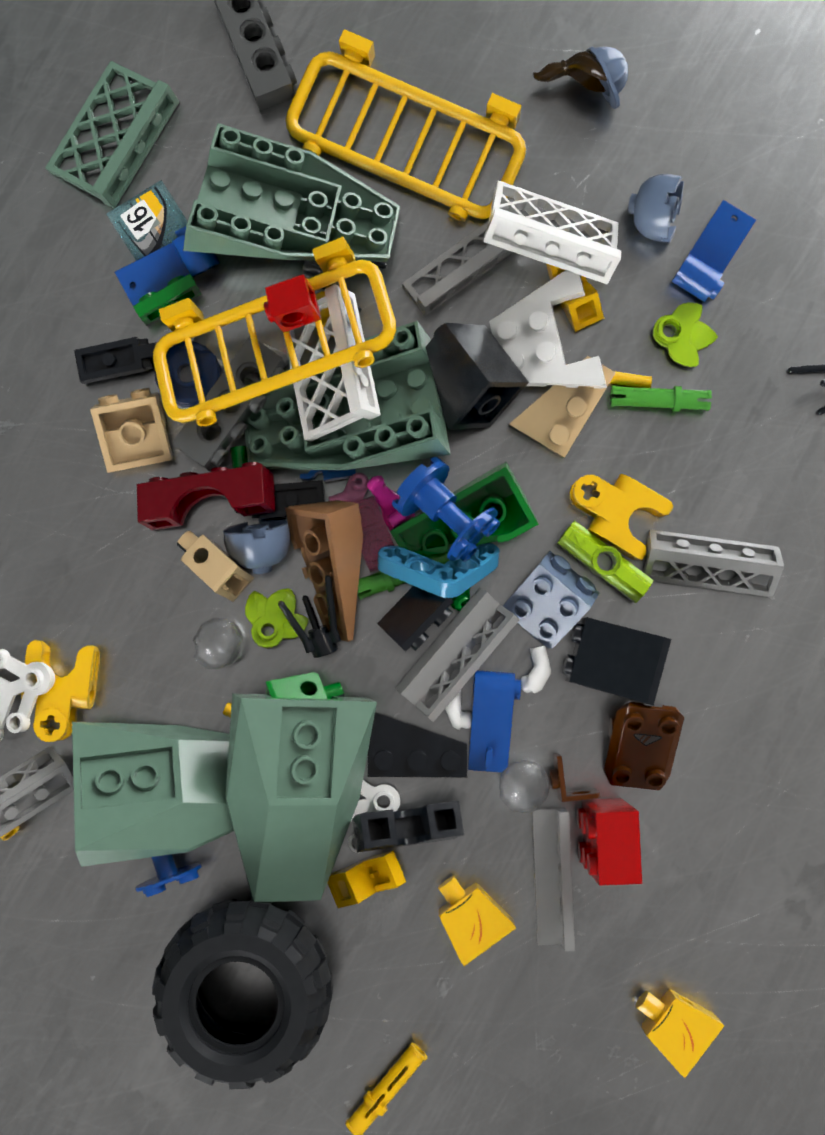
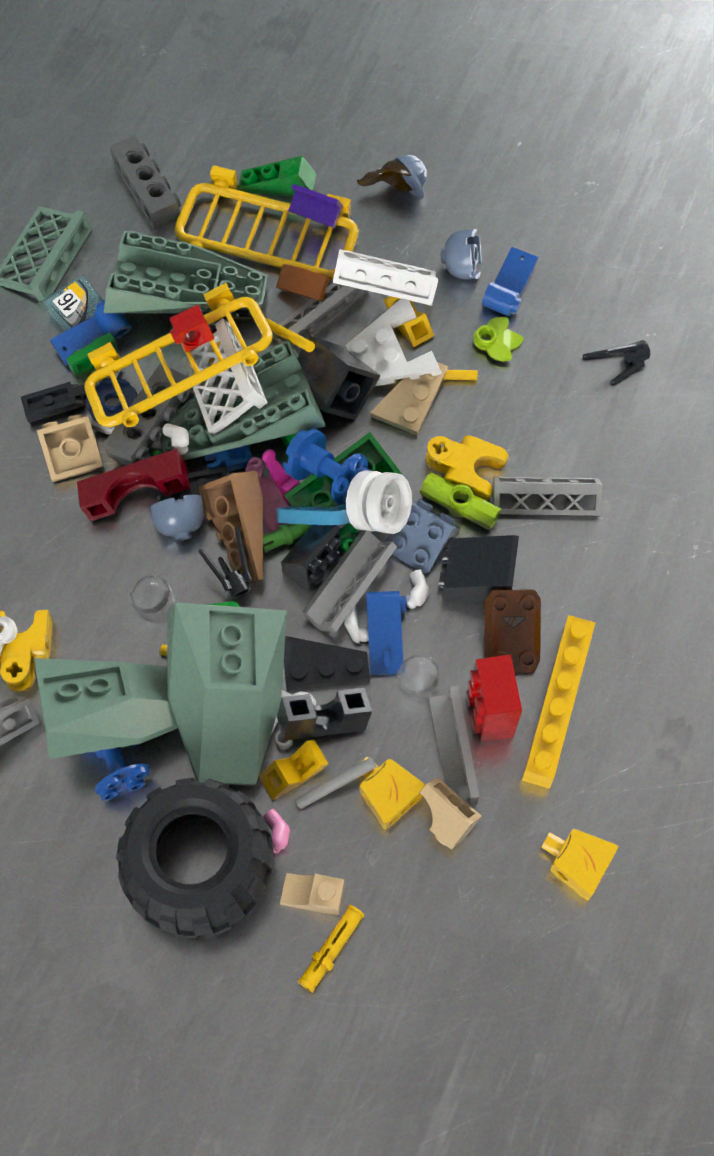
camera: 10 degrees left, 20 degrees down
tan torso [177,531,255,602] -> none
lime plate [245,588,309,649] -> none
reddish brown bracket [549,753,600,802] -> none
bright green pin [610,385,712,412] -> none
none -> white arm [163,423,189,455]
none -> green slope [237,156,316,198]
none -> bright pink arm [263,808,290,854]
none -> yellow bar [265,318,315,352]
none -> dark orange slope [276,264,330,301]
none -> tan arch [280,873,345,916]
none -> dark purple panel [288,184,343,229]
none -> light grey bar [295,757,376,809]
none -> white wheel [346,470,412,534]
none -> tan arch [420,777,482,849]
none -> yellow arch [522,615,595,789]

